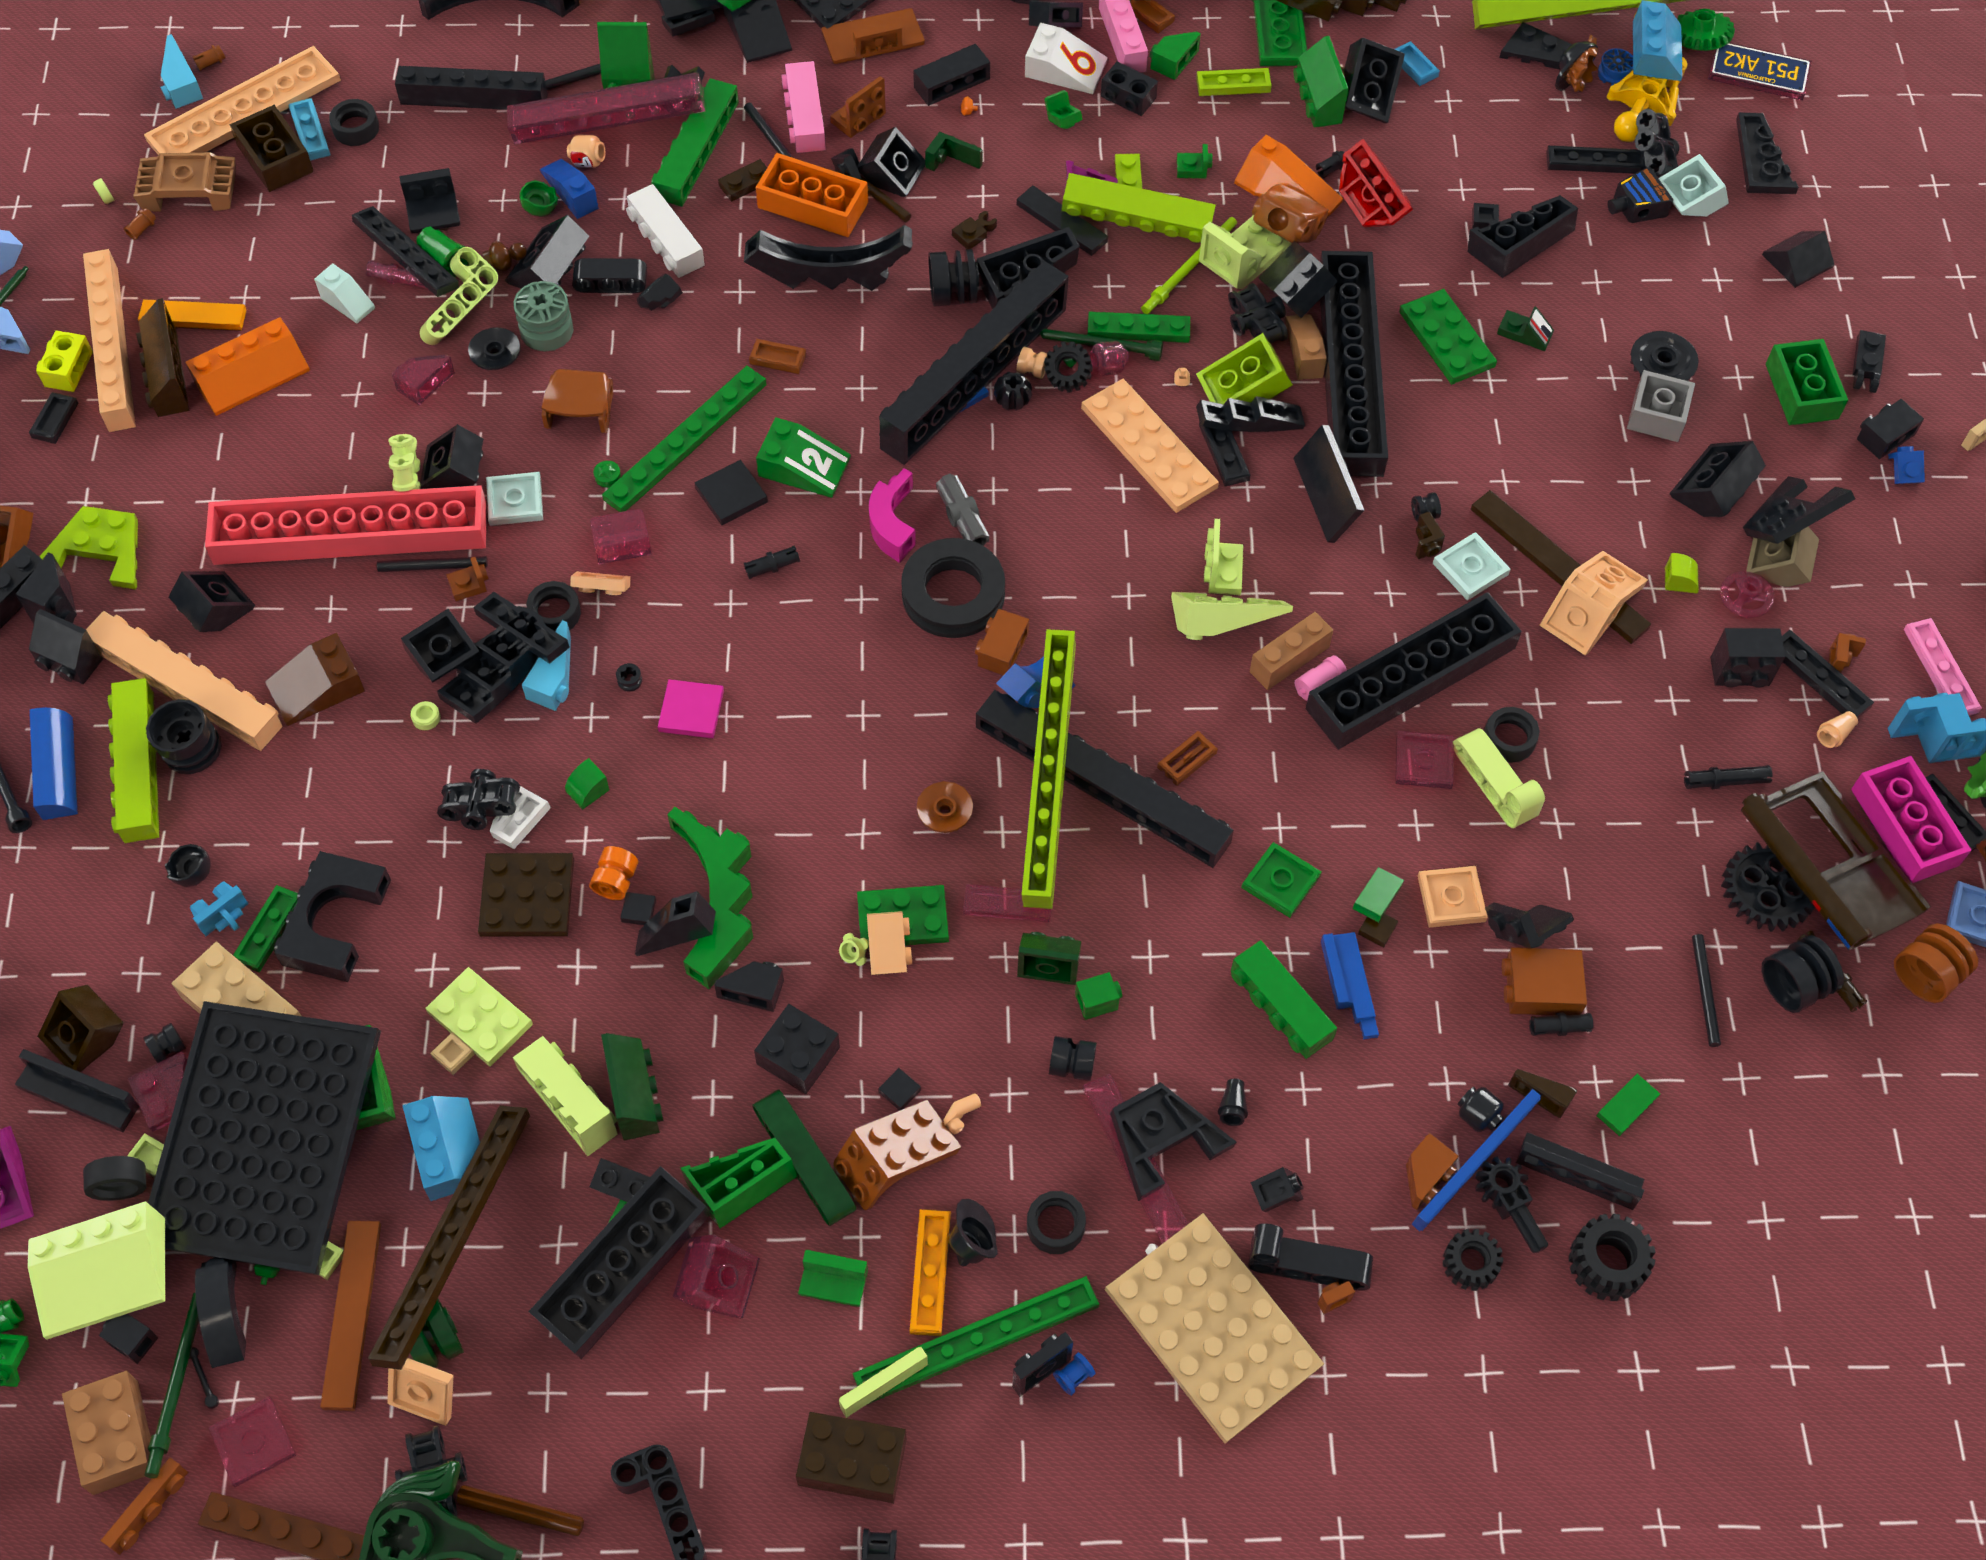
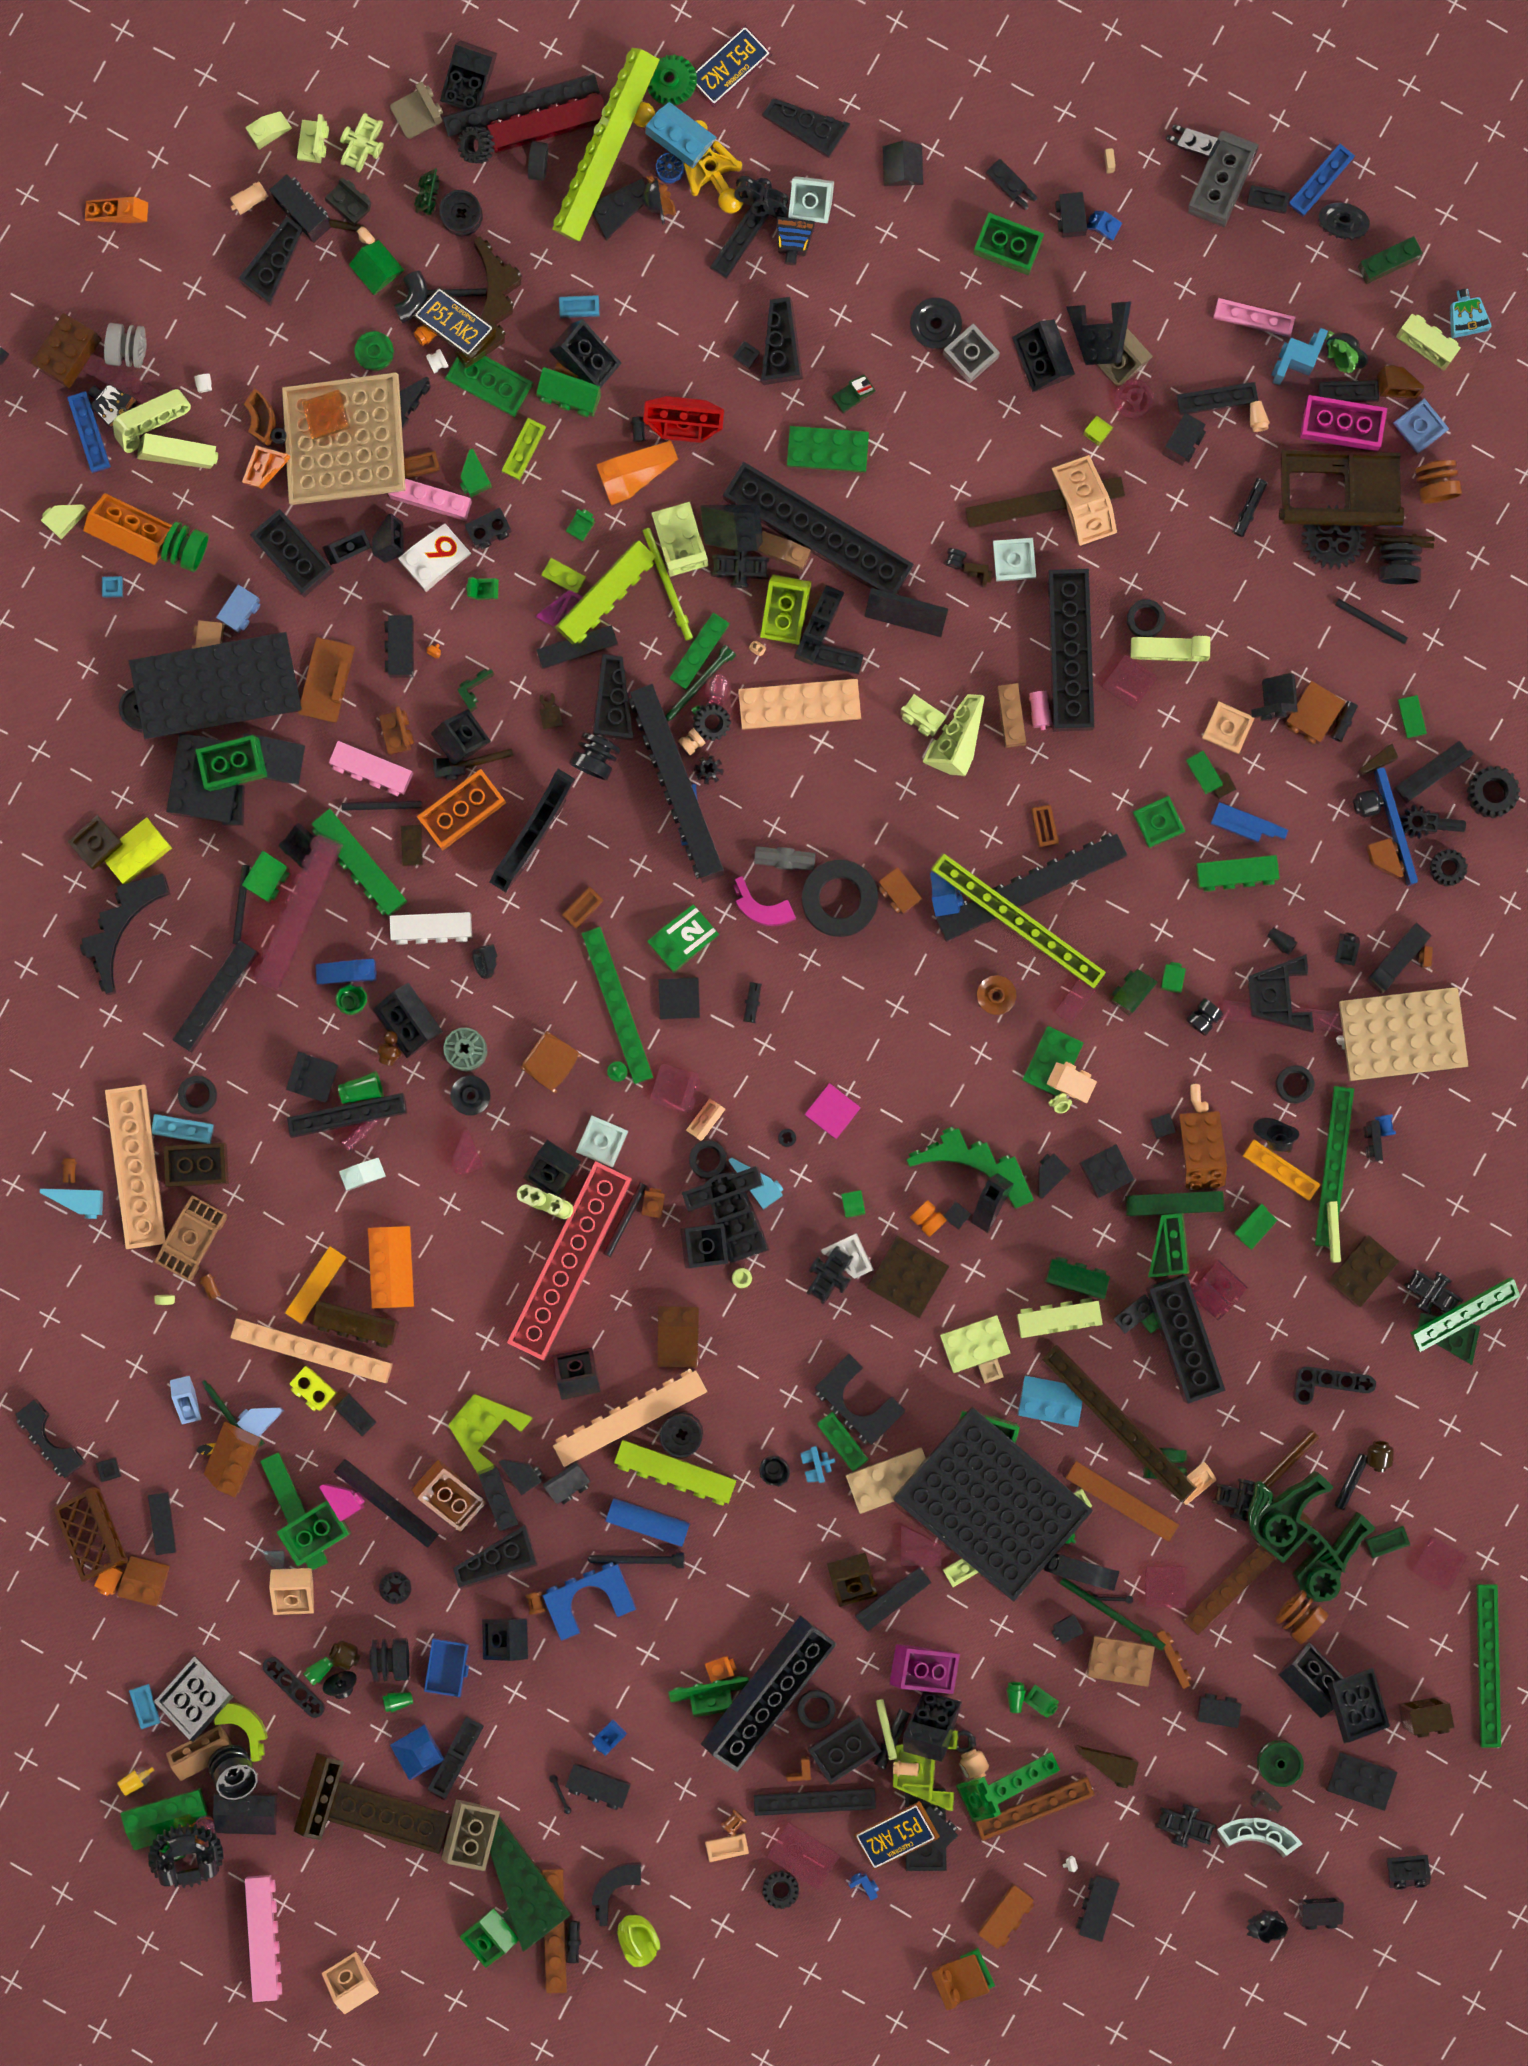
camera: 55 degrees left, 25 degrees up
yellowish green slope [28,1201,165,1340] -> none
black tyre [83,1156,146,1201] -> none
black wheel [143,1023,186,1064] -> none
yellowish green beam [420,247,498,345] -> none
light nougat head [567,135,606,168] -> none
black beam [572,258,647,293] -> none
dark orange piece [1252,184,1329,243] -> none
dark orange bracket [1829,633,1866,673] -> none

